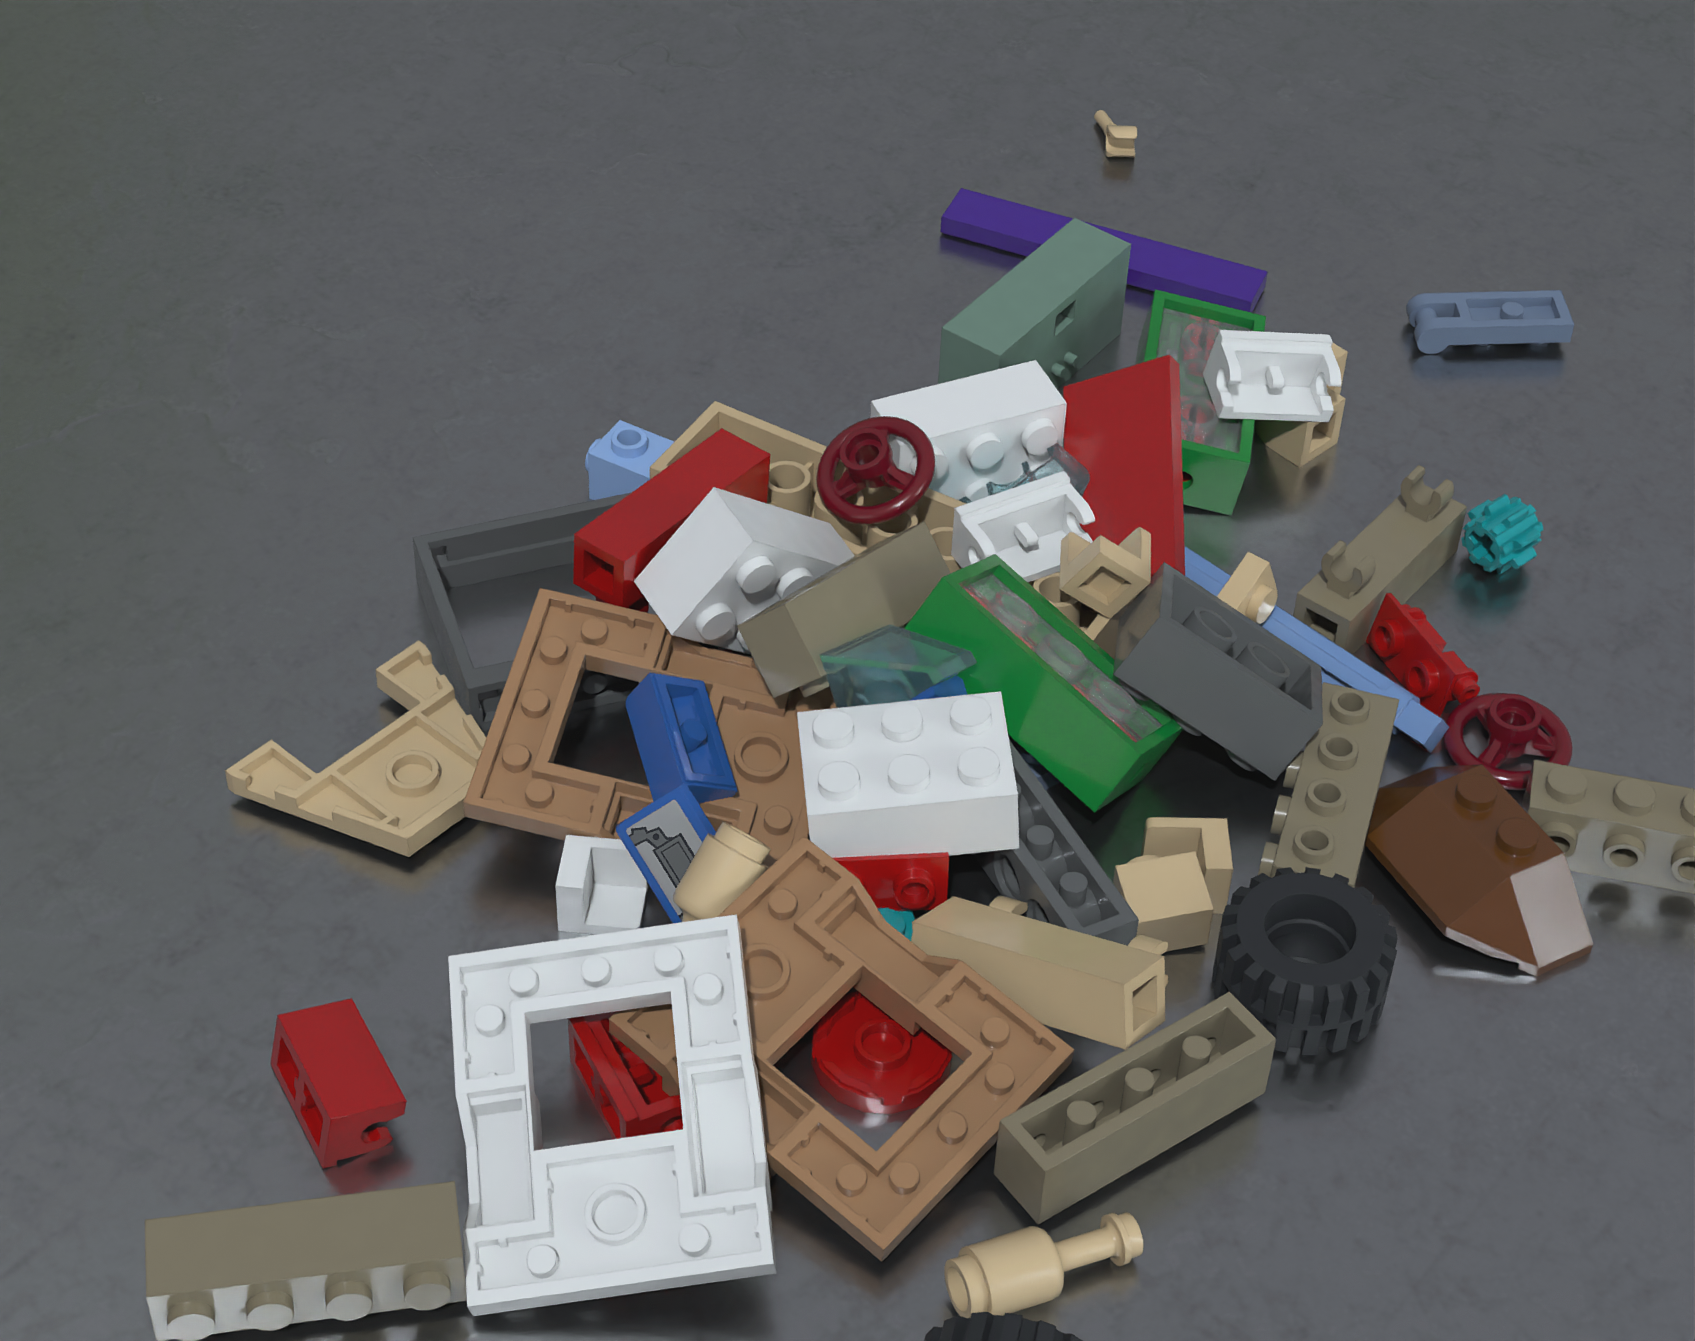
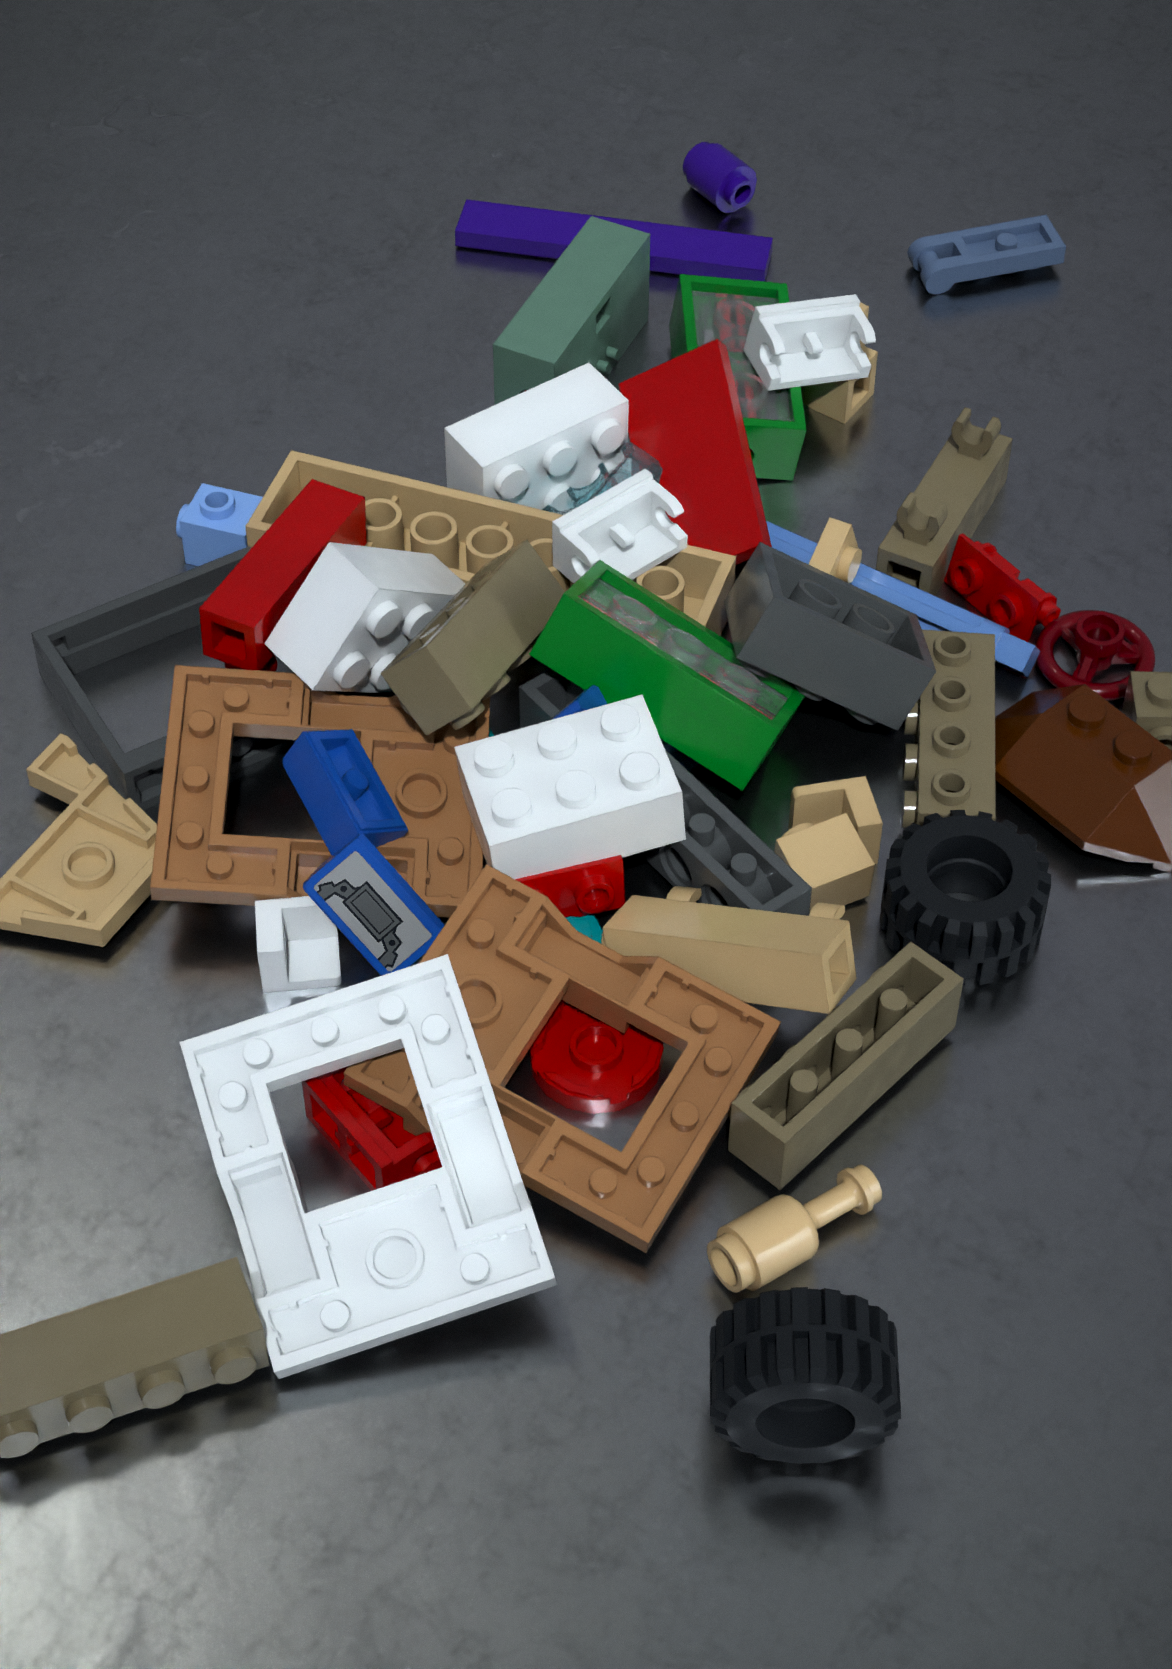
camera: 10 degrees left, 5 degrees up
red hinge [270,998,407,1169] -> none
tan piece [673,821,771,922] -> none
dark red piece [816,416,935,525] -> none
clear light blue slope [819,624,977,708] -> none
tan panel [1059,527,1151,619] -> none
tan hand [1094,110,1137,158] -> none
teal gear [1461,494,1544,574] -> none
none -> dark purple brick [683,142,757,213]

